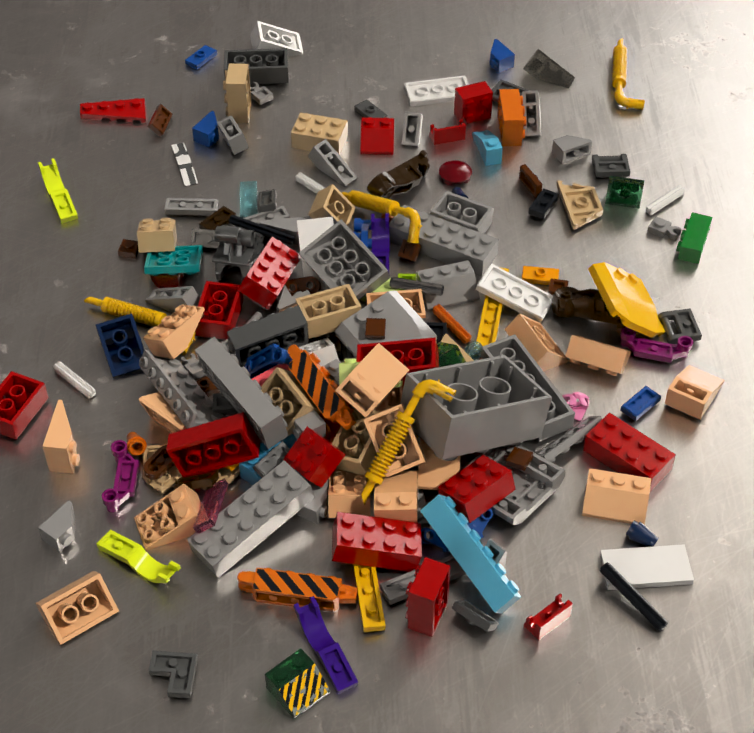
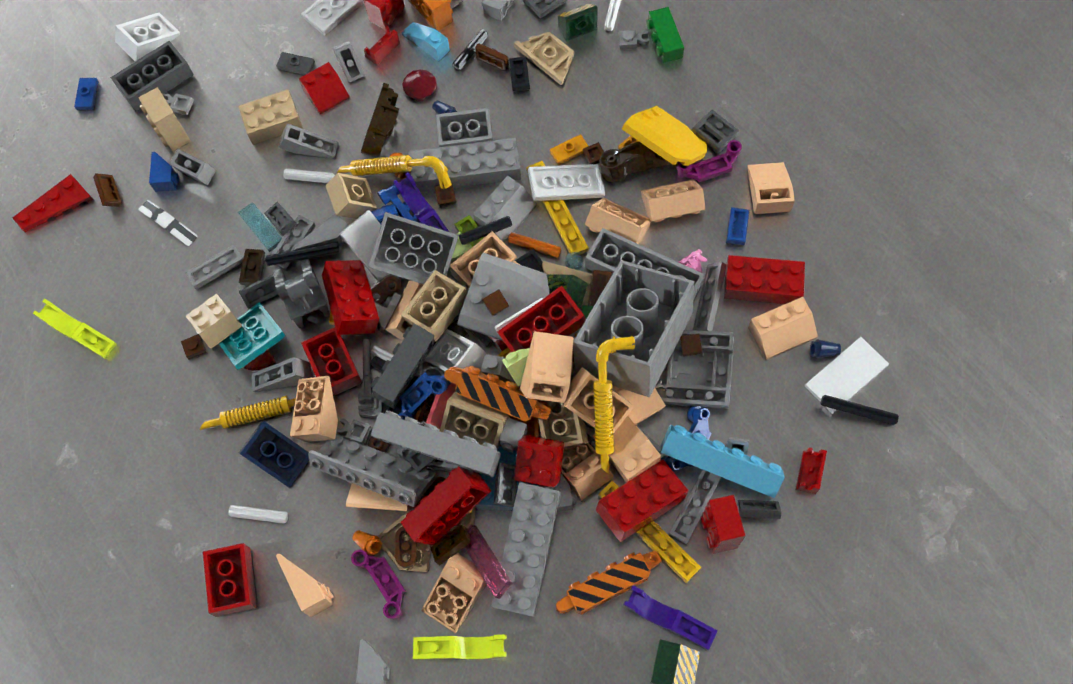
camera: 30 degrees left, 20 degrees up
red brick [437,455,516,523] -> none
none -> axle [453,29,488,70]

